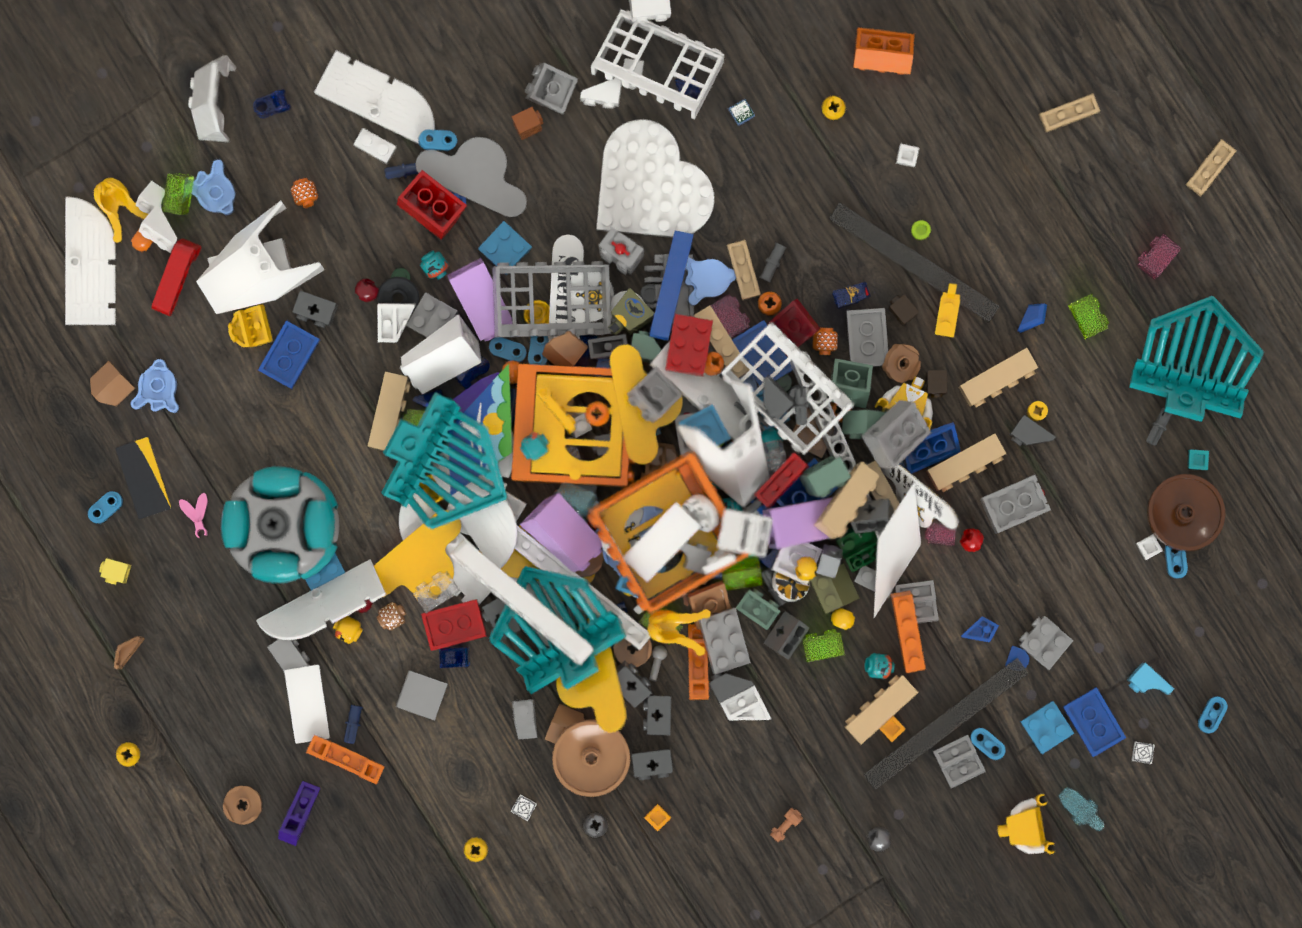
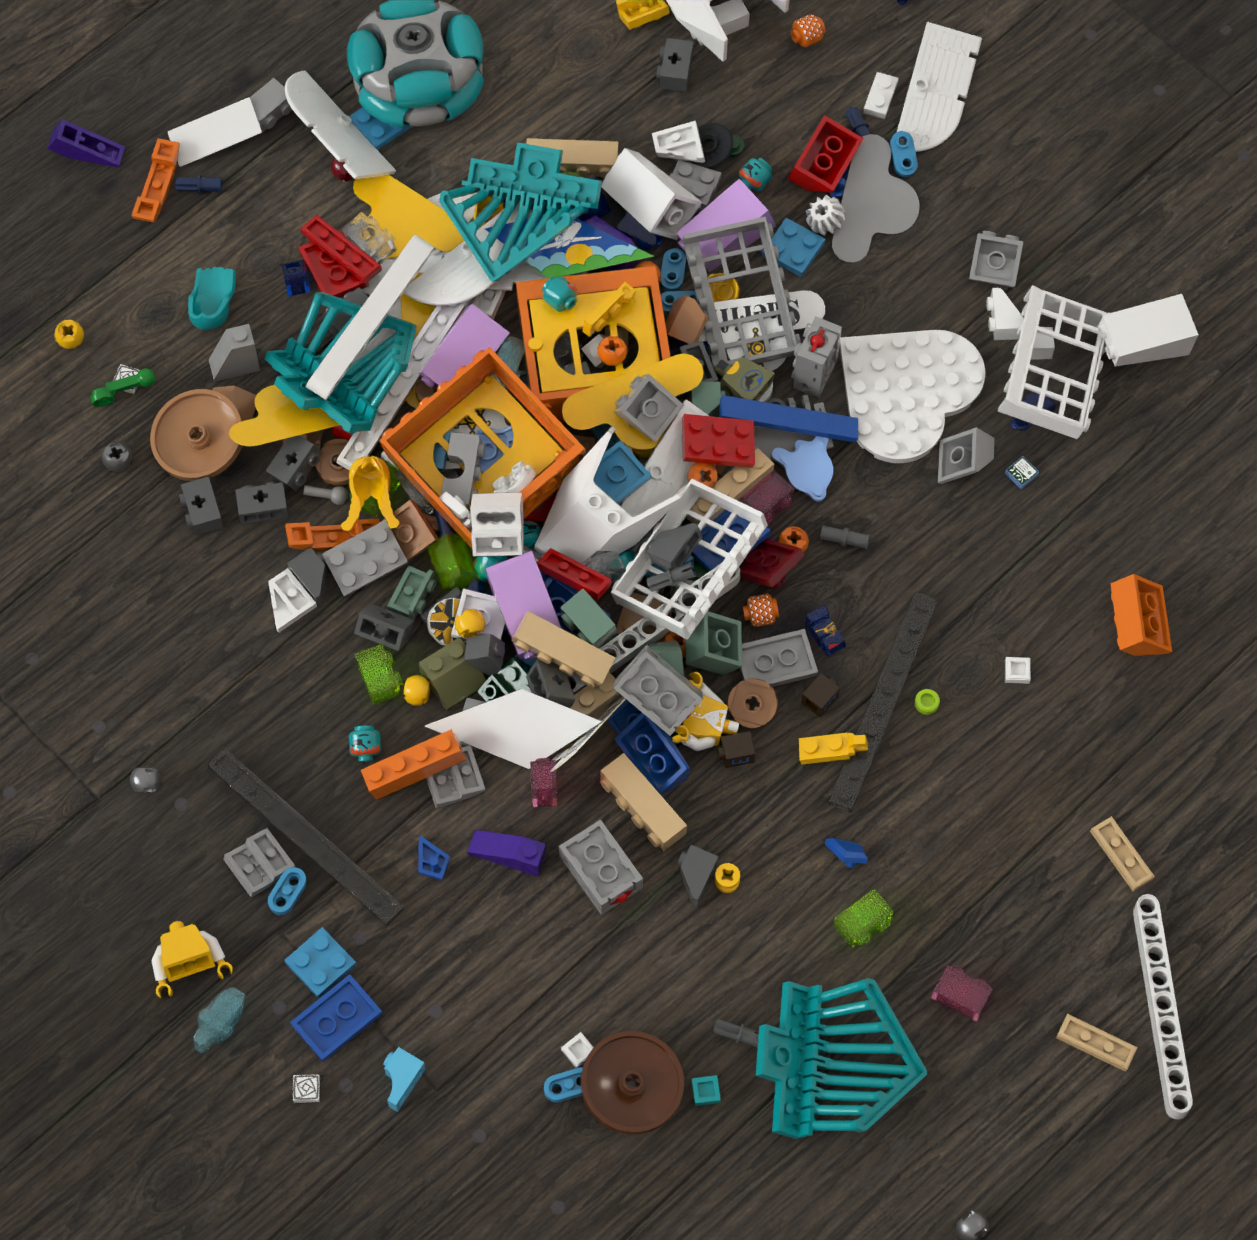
camera: 75 degrees right, 20 degrees down
medium nougat plate [223,786,262,825] -> none
blue plate [258,320,320,389] -> none
yellow head [333,616,363,644] -> none
dark red piece [355,278,378,302] -> none
medium nougat head [377,602,407,631] -> none
light grey slope [396,670,447,720] -> none
dark orange brick [512,107,544,140] -> none
white sticker [623,503,700,582] -> none
light orange tile [644,804,671,831] -> none
tan tile [727,240,761,300] -> none
nougat bar [770,808,803,842] -> none
yellow piece [822,96,846,120] -> none
tan brick [845,675,918,744] -> none
light orange tile [879,716,905,742] -> none
tan brick [959,348,1038,407] -> none
red piece [960,528,984,552] -> none
blue piece [1005,646,1029,671] -> none
light grey plate [1018,616,1074,670] -> none
dark azure plate [1198,697,1227,733] -> none
none -> green piece [90,368,156,407]
none -> teal hair [188,267,236,331]
none -> red tile [300,215,382,284]
none -> dark purple slope [467,830,546,876]
none -> white gear [806,195,845,236]
none -> light grey slope [938,427,995,484]
none -> white beam [1133,894,1192,1119]

